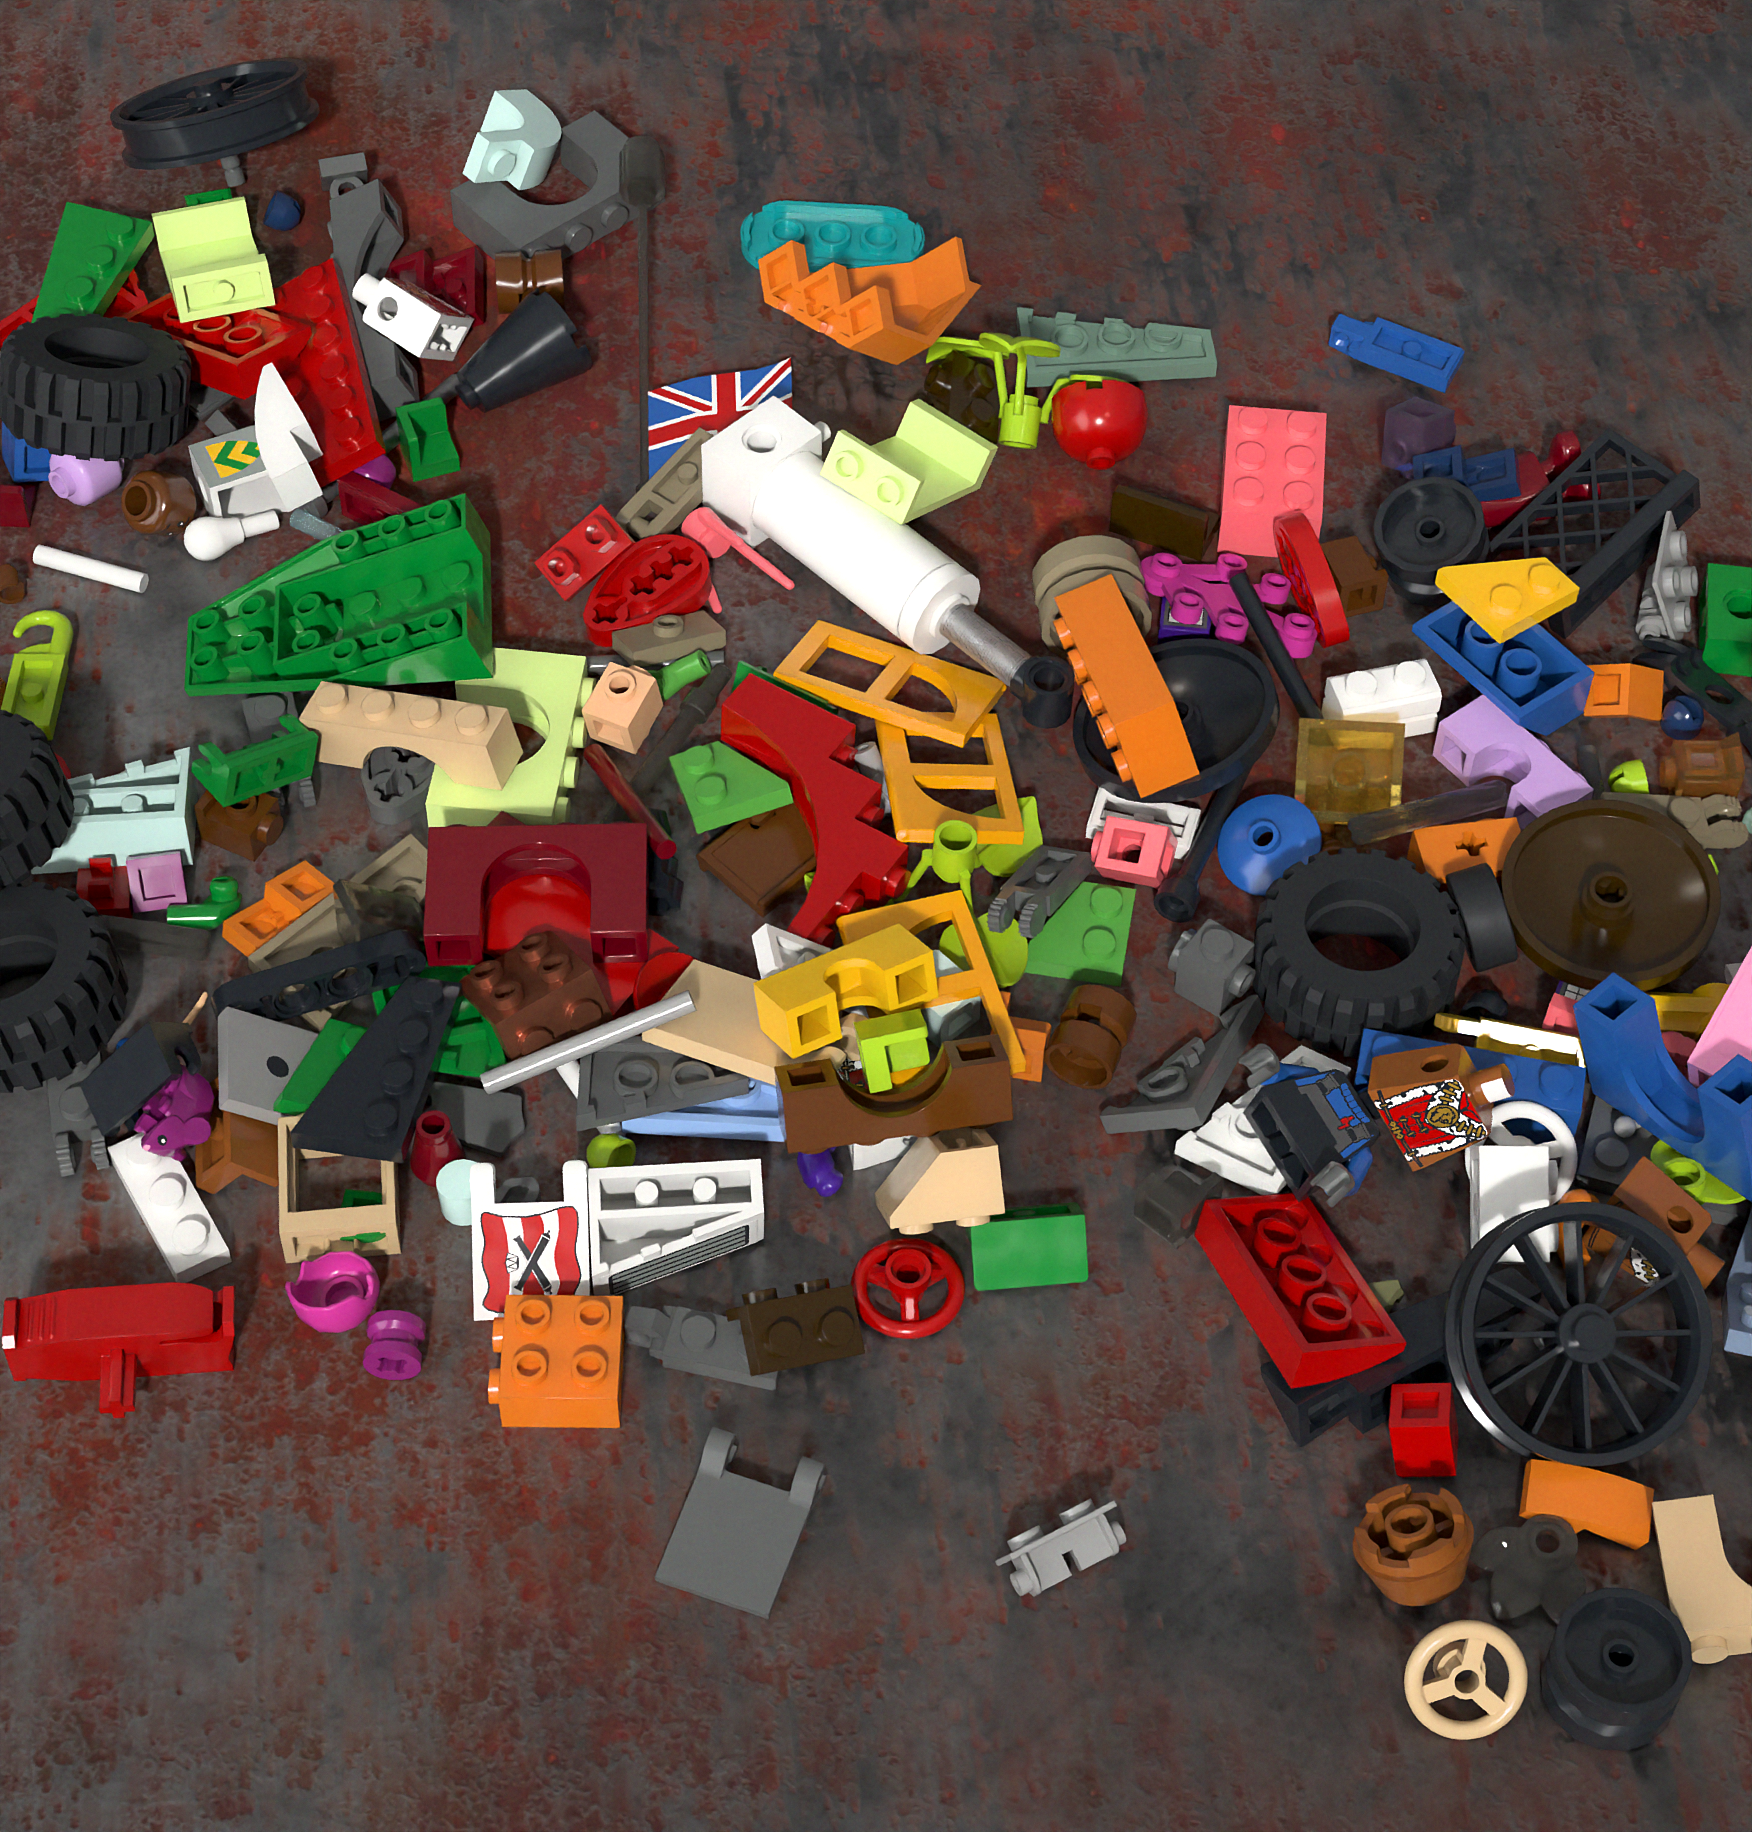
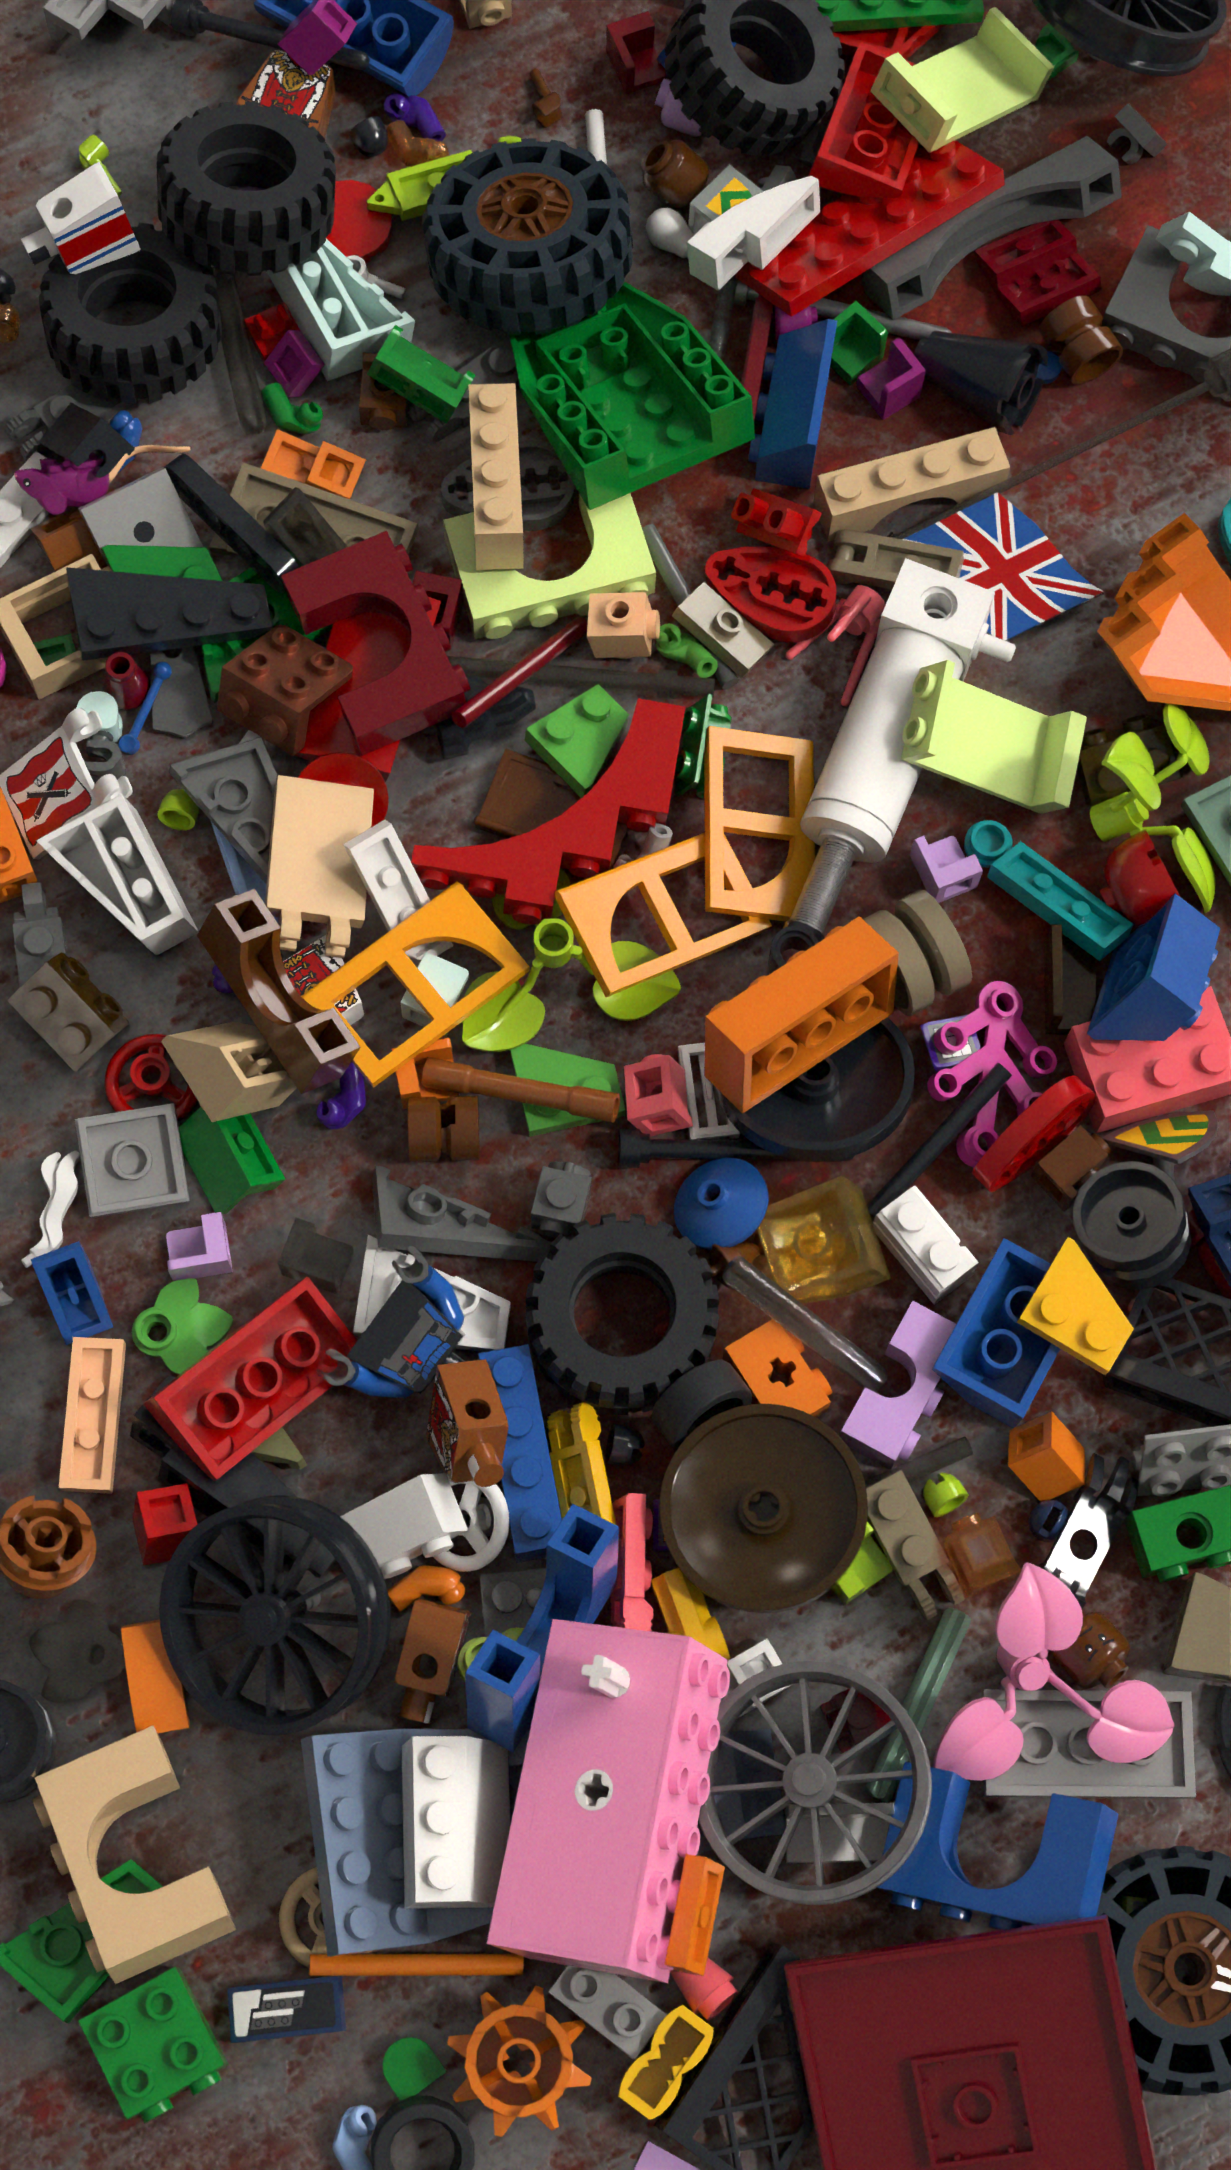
camera: 65 degrees right, 20 degrees up
dark blue hinge [263,190,301,231] -> none
white torso [352,273,474,361] -> none
light grey bar [480,990,697,1095] -> none
yellow arch [753,923,939,1059] -> none
lime panel [853,1008,930,1094] -> none
dark grey hinge [987,845,1092,938] -> none
none -> white hair [21,1151,80,1268]
none -> blue slope [31,1241,113,1345]
none -> light nougat plate [59,1337,126,1494]
none -> light grey tile [75,1103,190,1218]
none -> blue hinge [118,662,172,755]
none -> bright green plate [132,1278,233,1375]
none -> lavender panel [166,1212,233,1281]
none -> dark purple arm [316,1062,366,1130]
none -> black wheel [422,138,633,335]
none -> dark orange piece [422,1058,620,1123]
none -> blue slope [748,319,838,489]
none -> tan arch [813,427,1010,542]
none -> magenta panel [856,337,926,420]
none -> lavender panel [910,836,983,903]
none -> teal plate [964,820,1013,868]
none -> teal plate [987,841,1133,961]
none -> blue slope [1087,893,1220,1041]
none -> shield [1102,1110,1218,1183]

